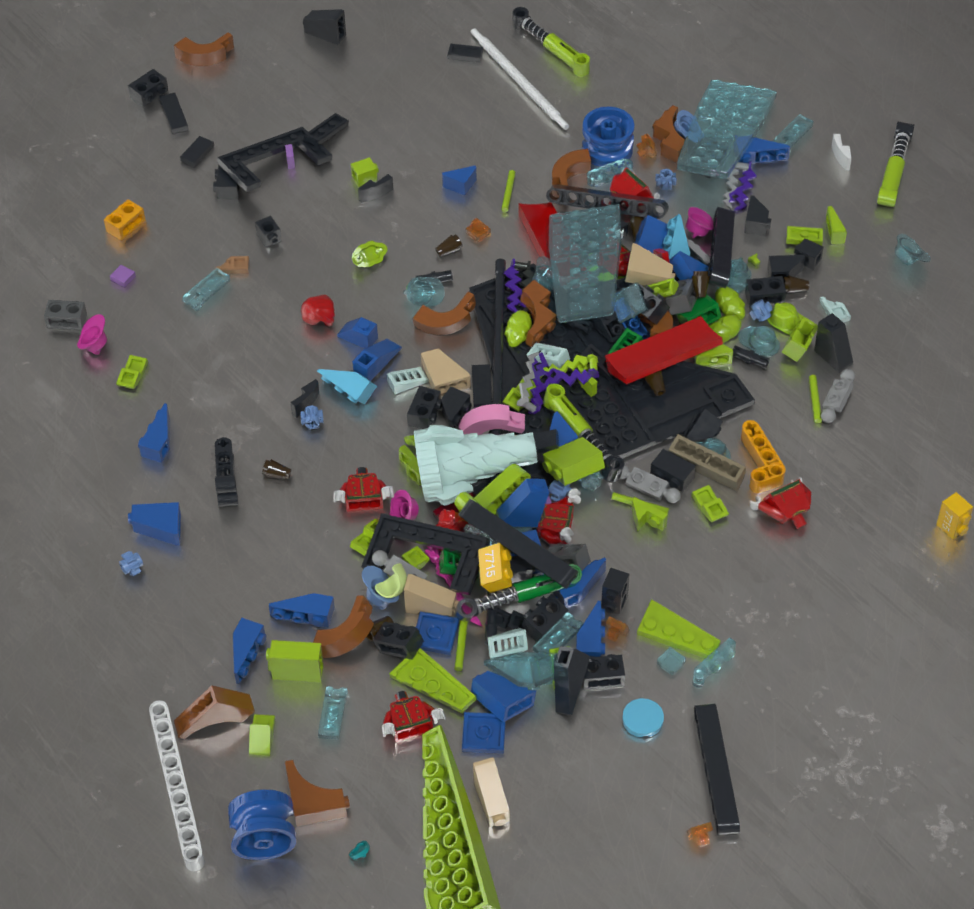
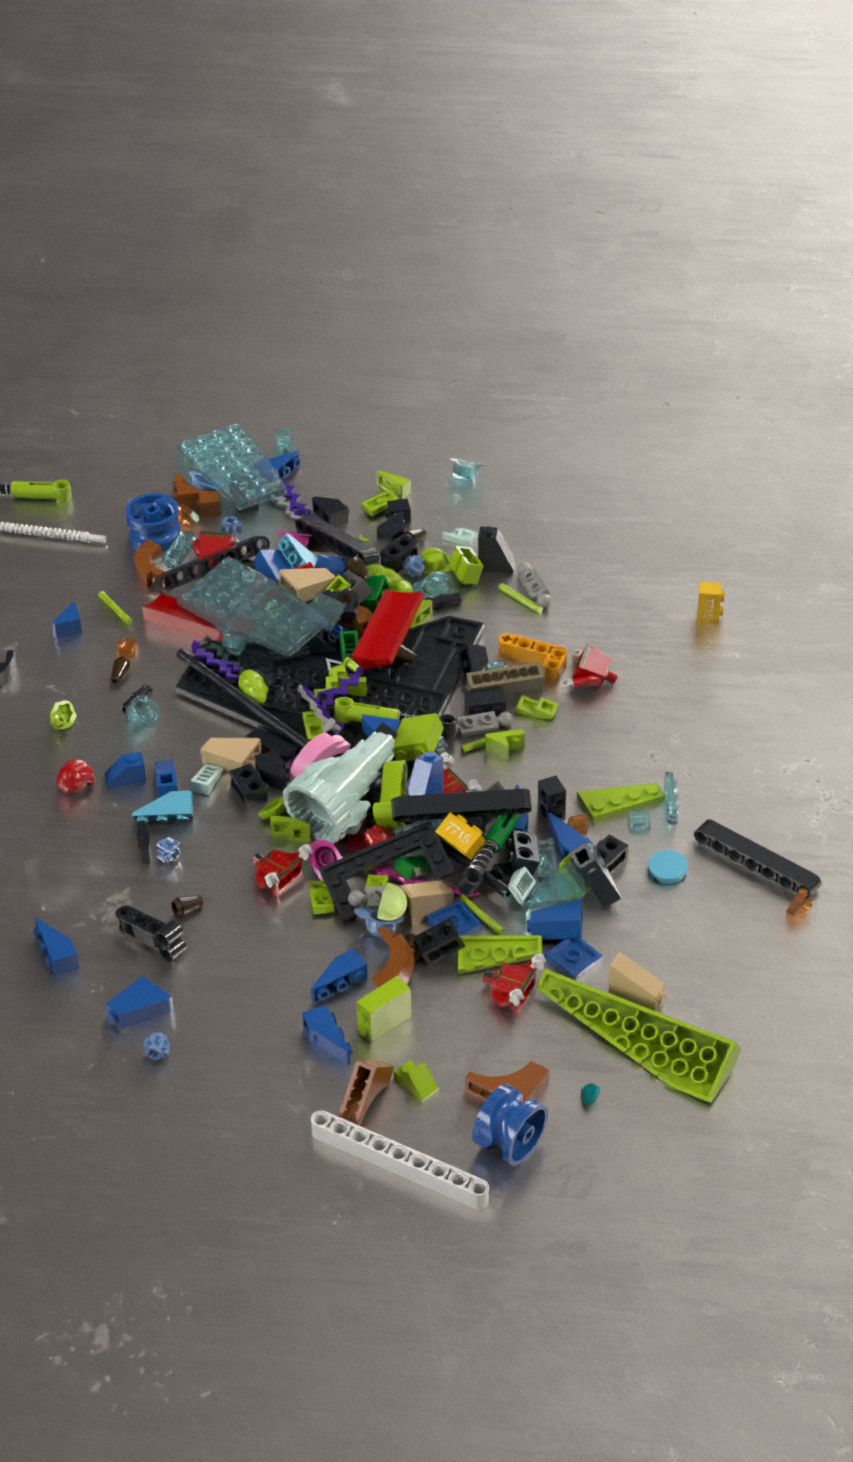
camera: 45 degrees left, 10 degrees down
clear light blue plate [318,686,348,740] -> none
dark orange arch [412,291,476,335] -> none
dark orange arch [520,280,556,347] -> none
light aqua slope [527,343,570,369] -> none
white slope [832,134,851,170] -> none
lime piece [877,121,915,208] -> none

